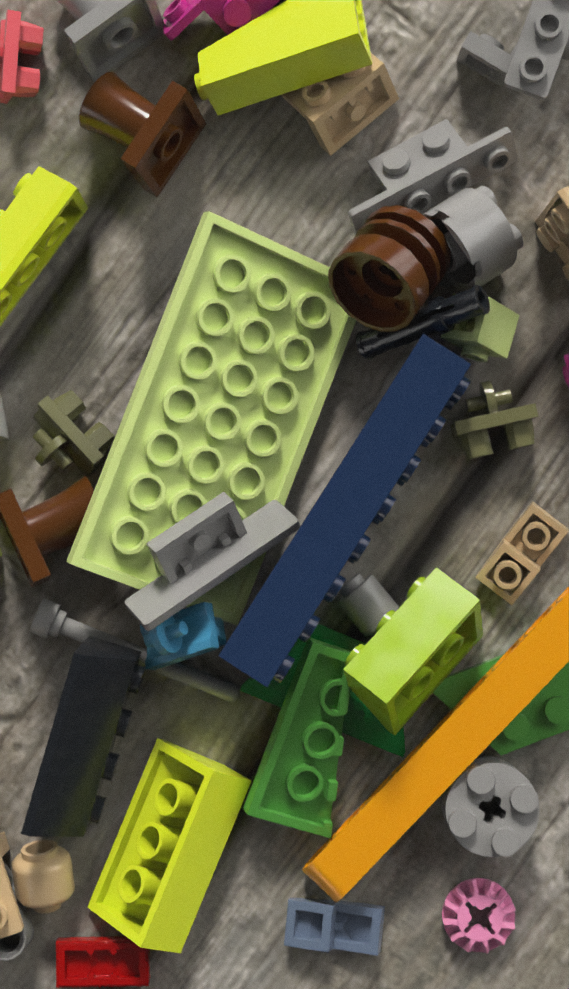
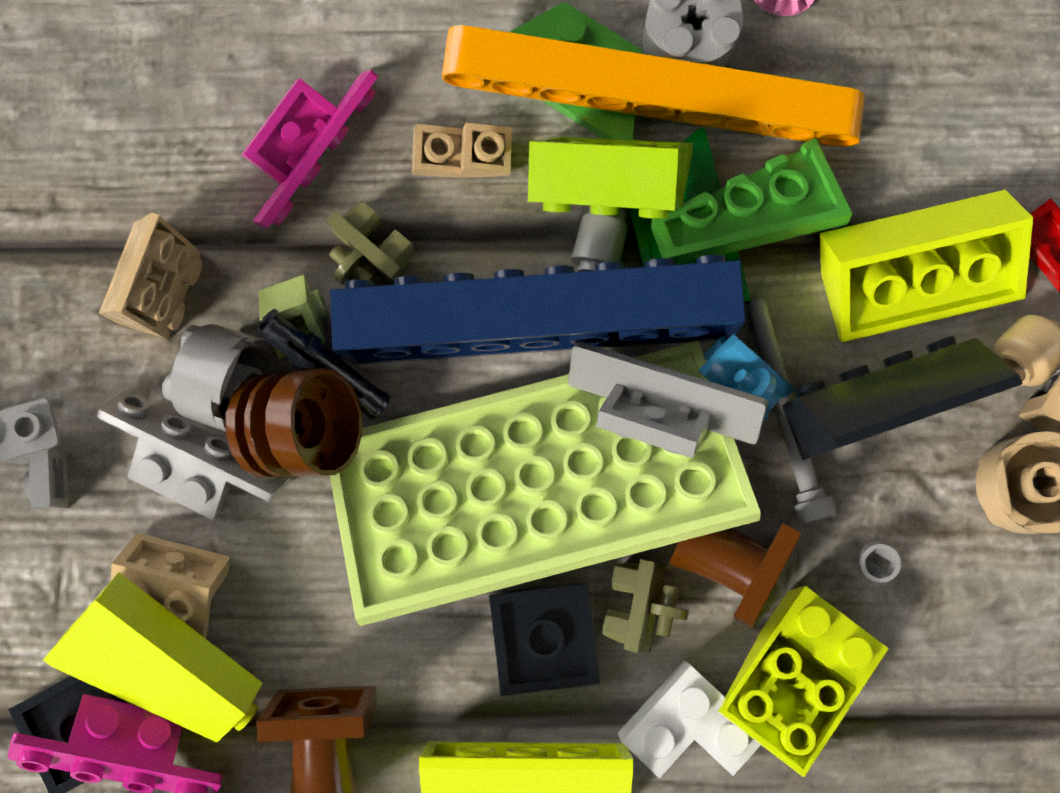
camera: 125 degrees left, 5 degrees down
sand blue slope [284,898,385,956] -> none
none -> black plate [489,583,600,696]

